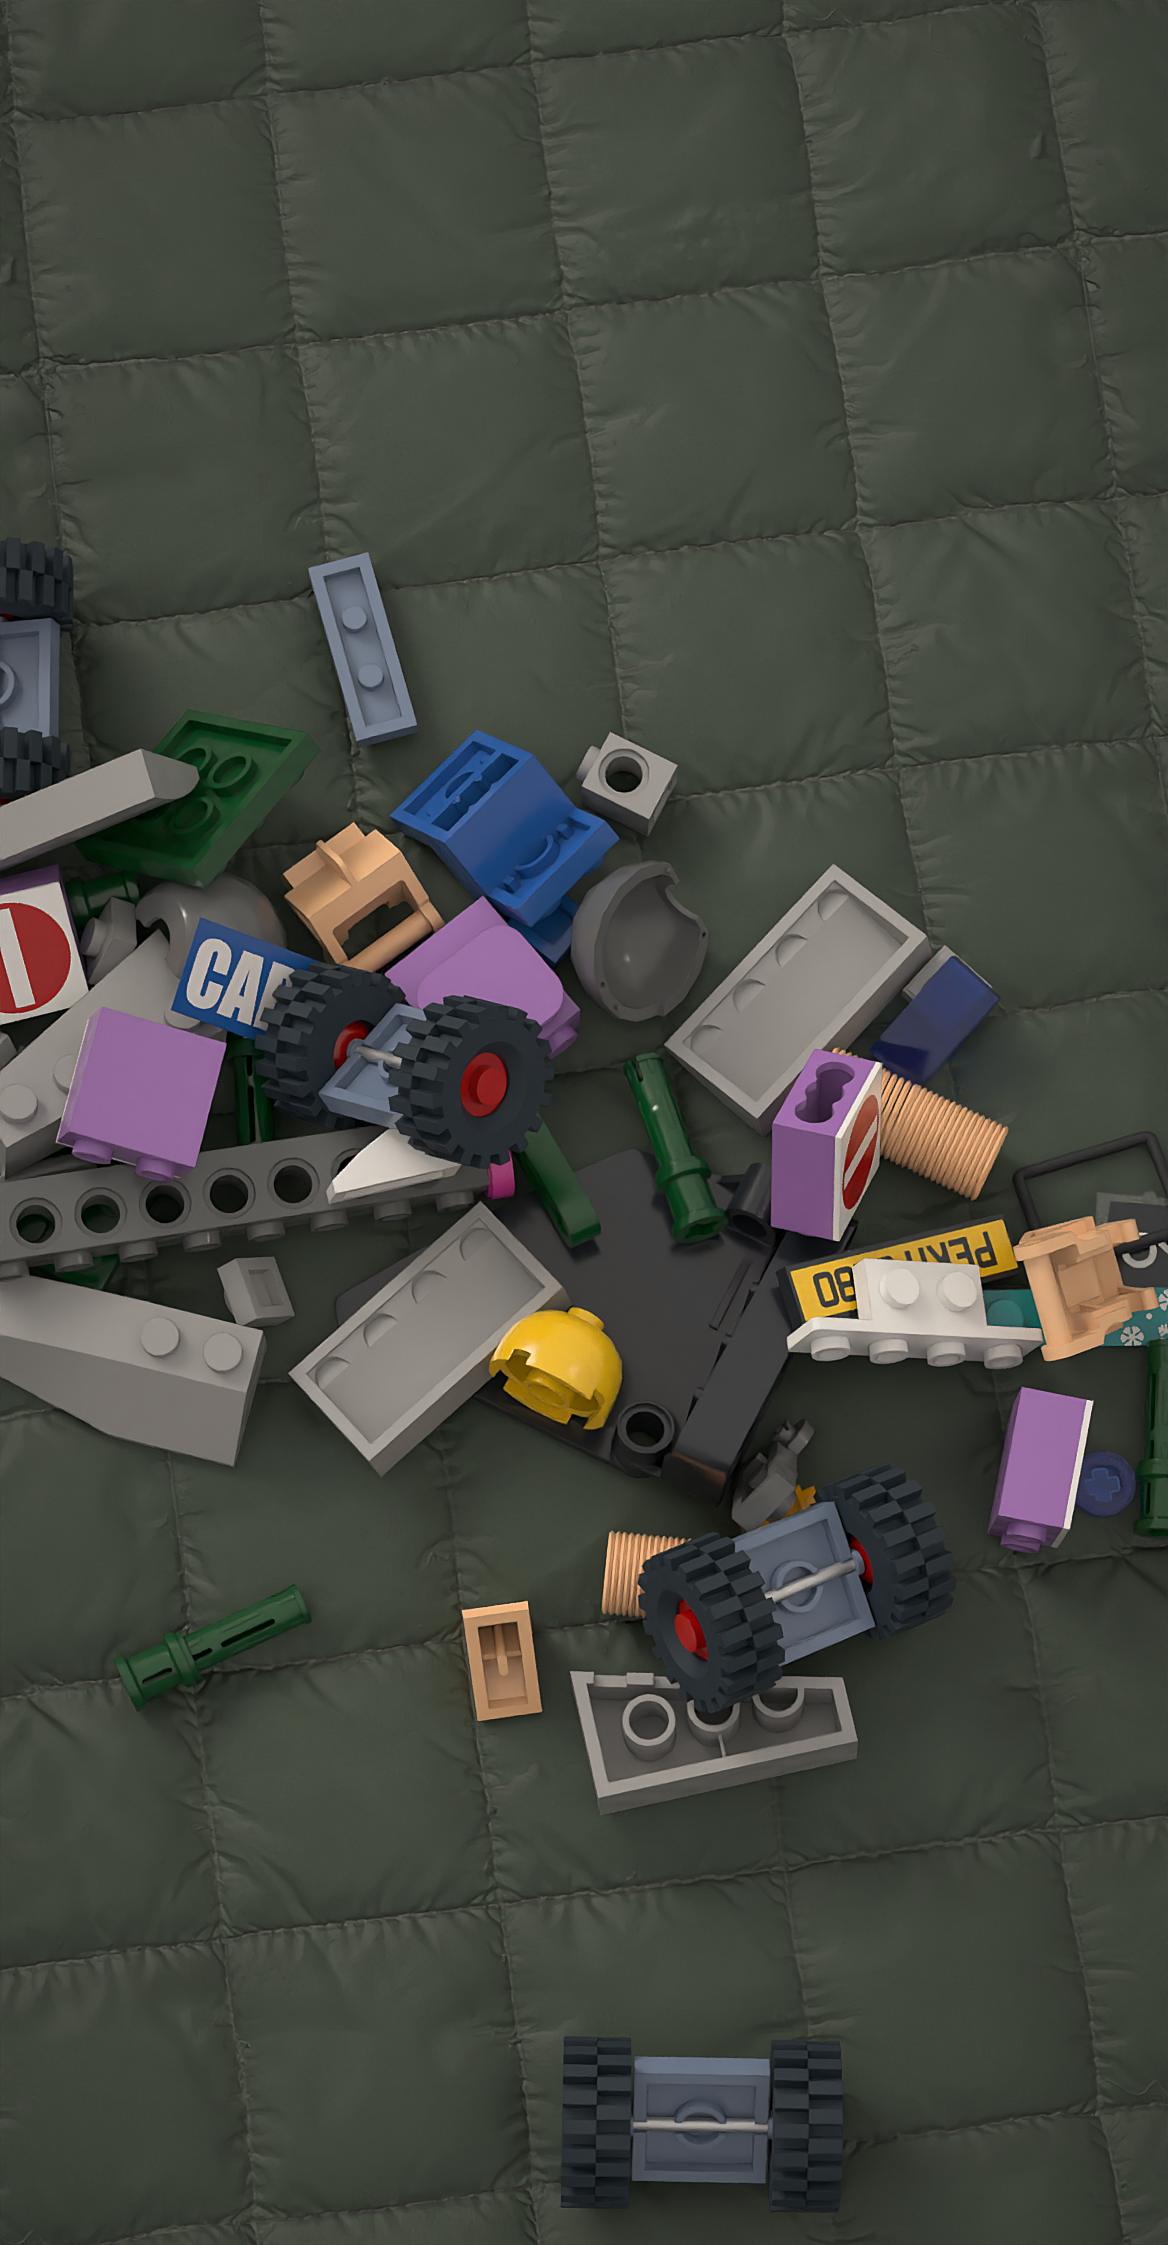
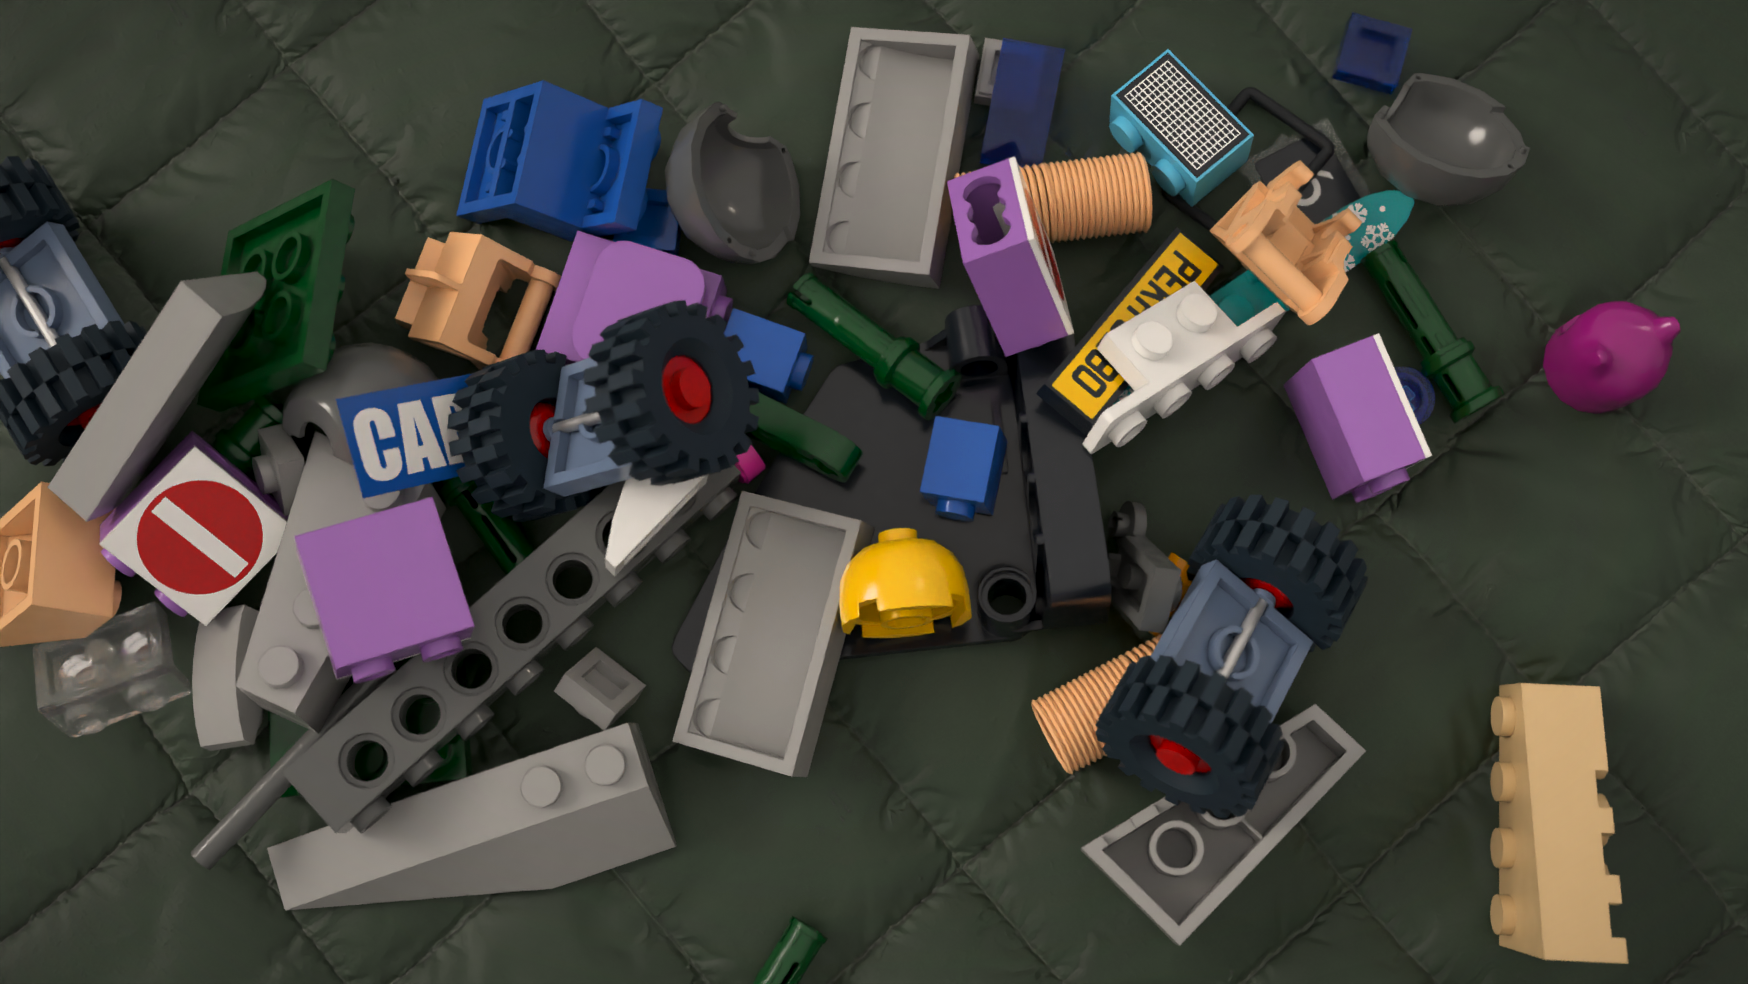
camera: 30 degrees left, 5 degrees up
sand blue plate [308,552,418,748] -> none
light nougat slope [462,1601,542,1721] -> none
light grey brick [576,732,678,837] -> none
none -> blue brick [724,308,814,404]
none -> blue brick [920,416,1008,521]
none -> brick [1109,49,1254,207]
none -> tan wedge [1490,683,1628,964]

